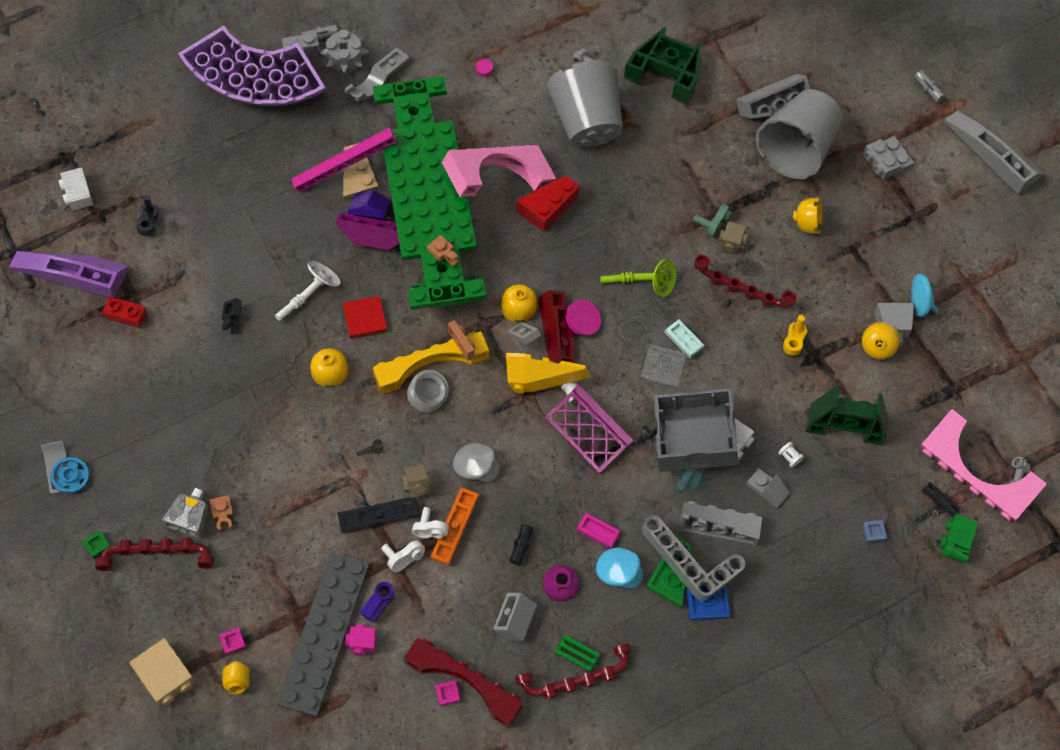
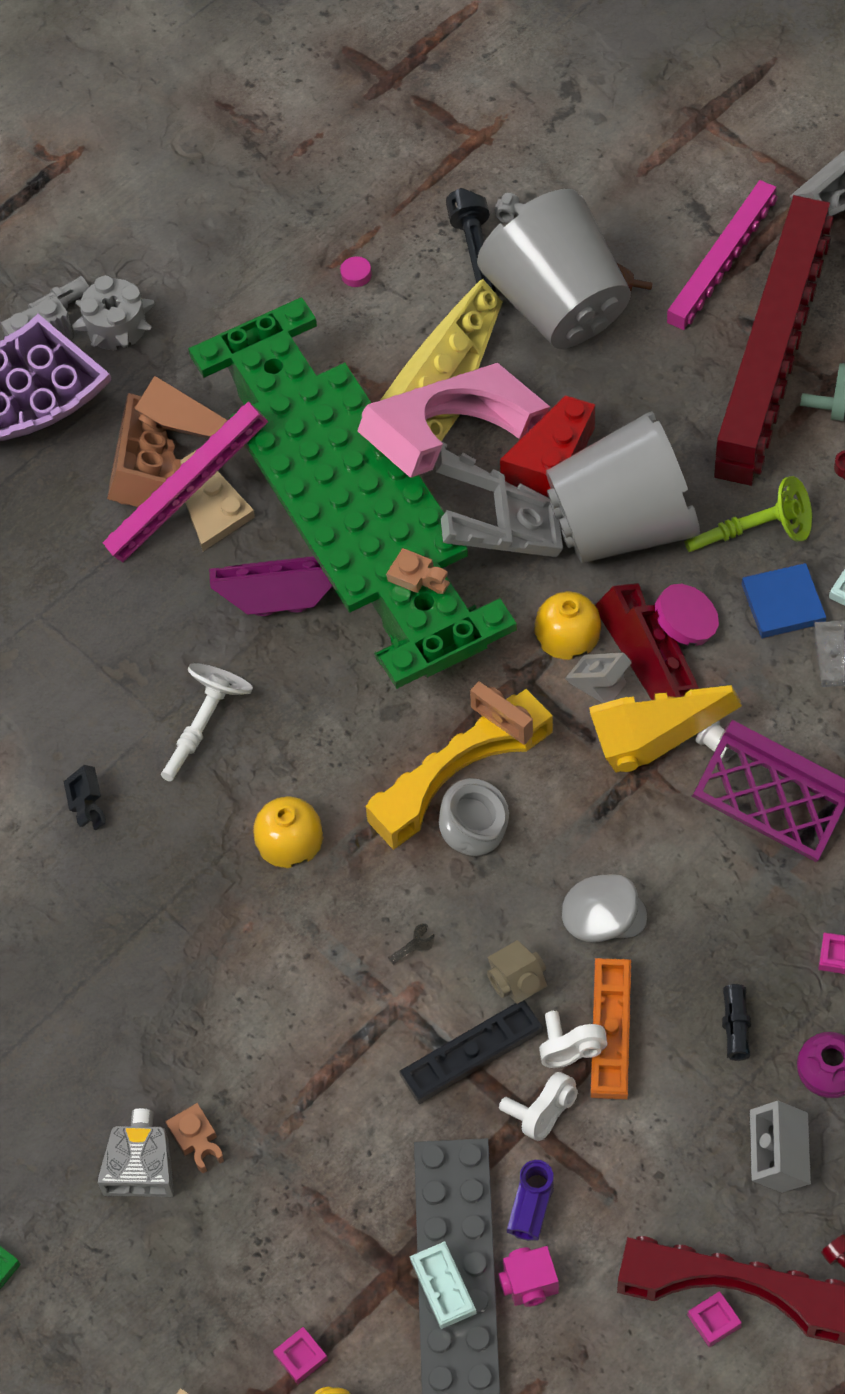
camera: 10 degrees left, 5 degrees down
dark red bar [95,538,214,572] -> none
red tile [343,296,387,339] -> none
light grey piece [344,47,410,101] -> none
dark purple slope [348,190,391,219] -> none
dark green wedge [624,27,701,104] -> none
none -> nougat wedge [107,393,181,507]
none -> nougat wedge [134,376,247,448]
none -> light yellow wedge [380,279,503,441]
none -> light aqua plate [410,1241,476,1329]
none -> light grey wing [435,441,563,557]
none -> black piece [446,188,496,292]
none -> light grey cone [546,411,700,563]
none -> dark pink piece [667,180,777,330]
none -> dark red piece [714,195,834,486]
none -> blue tile [742,563,826,638]

